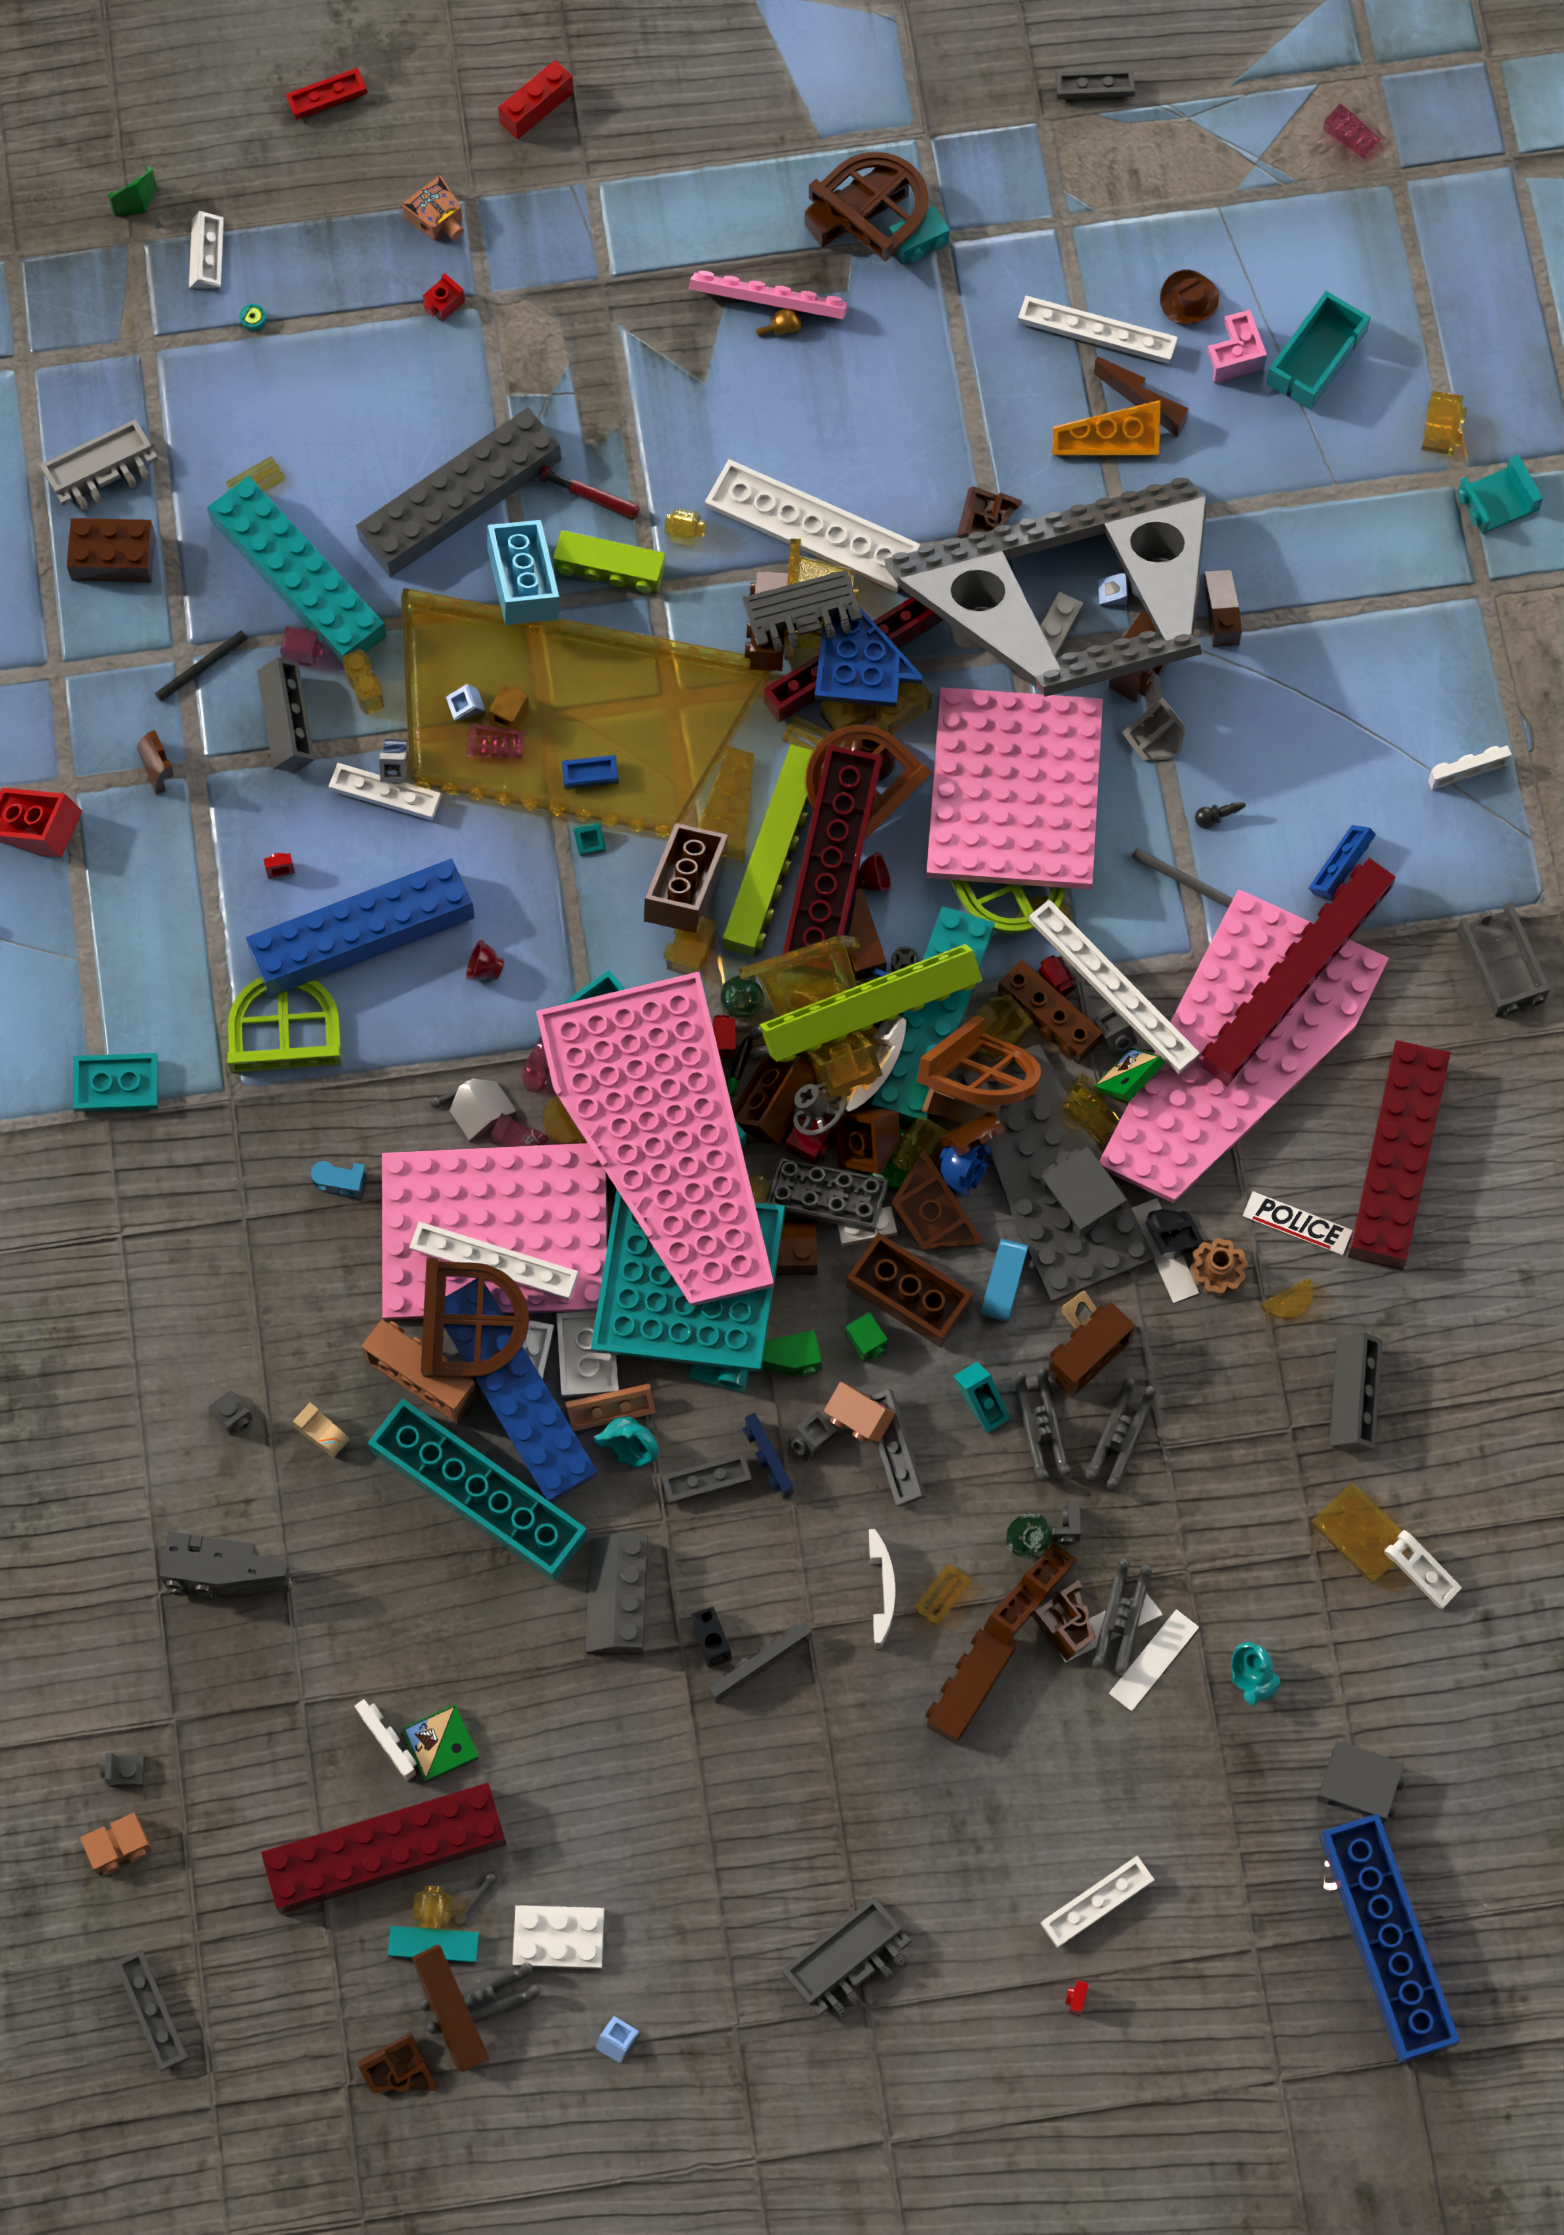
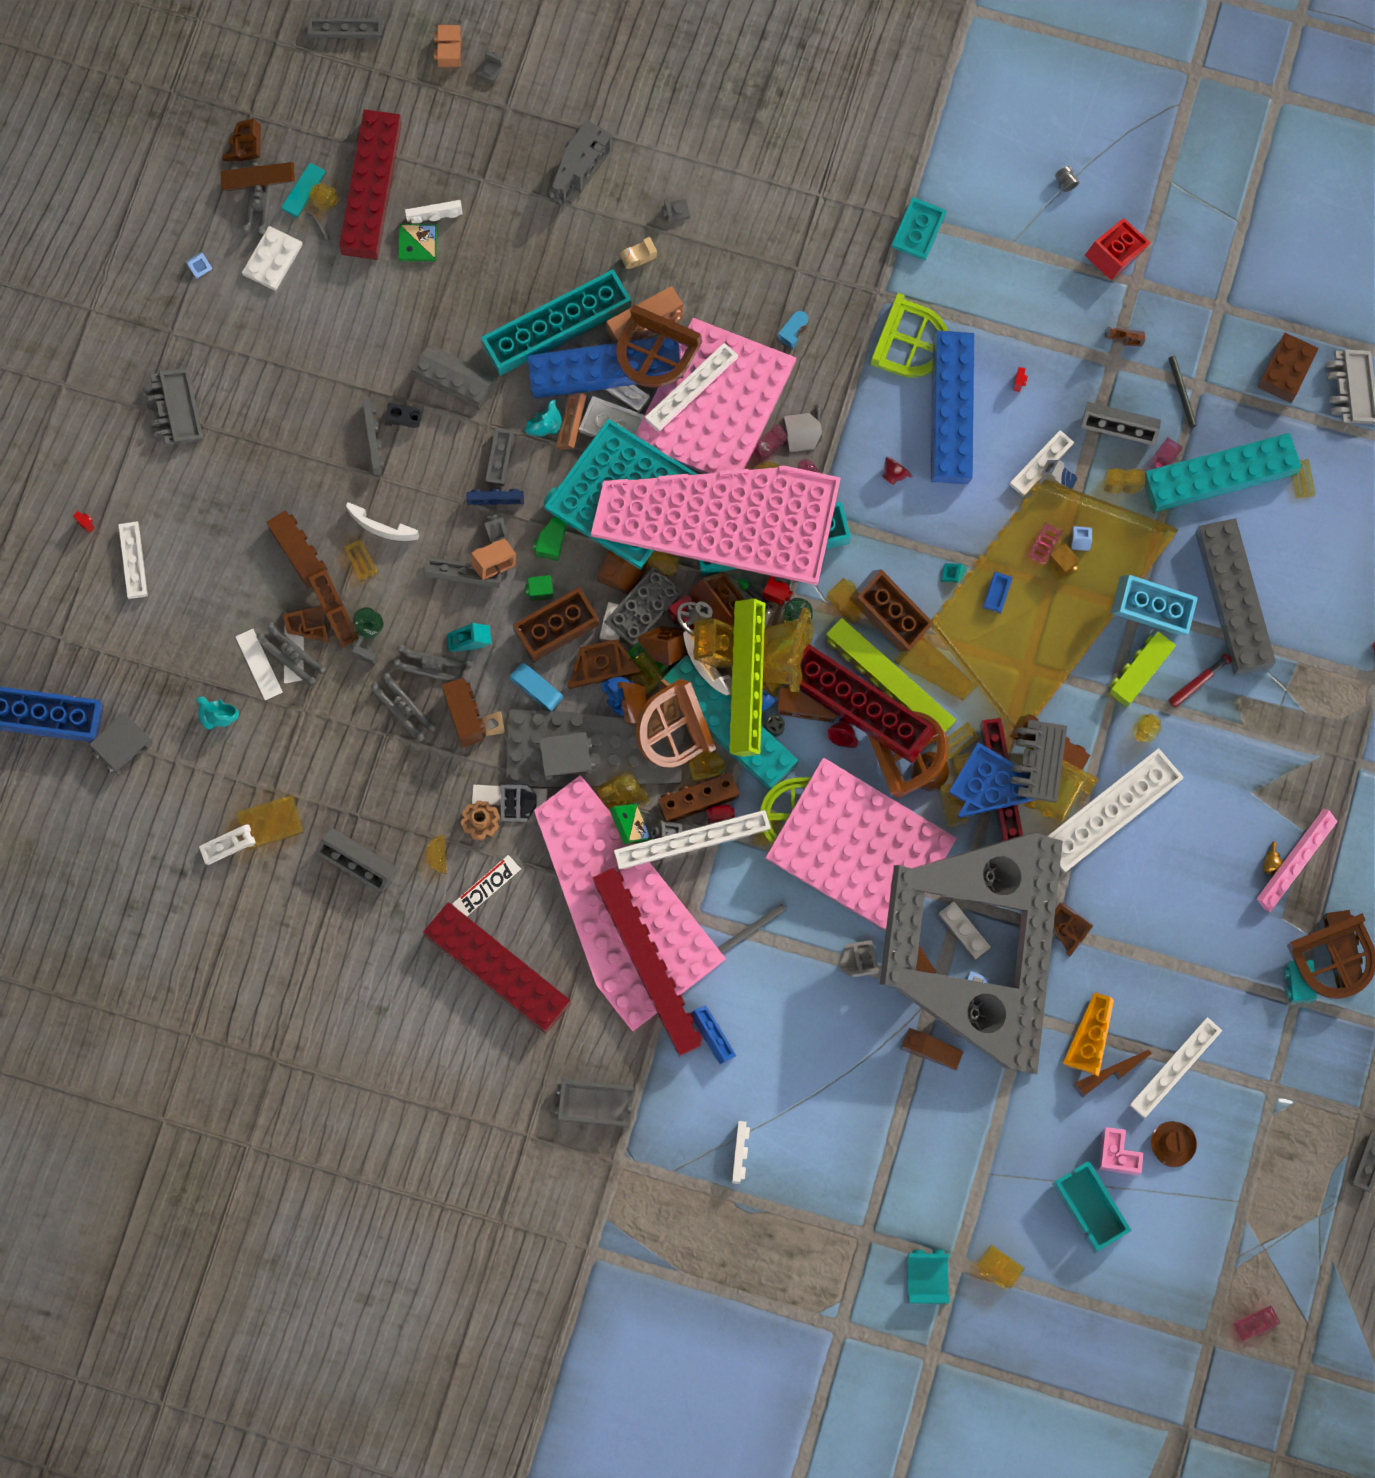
camera: 110 degrees right, 5 degrees up
pearl dark grey bar [1195,802,1246,828] -> none

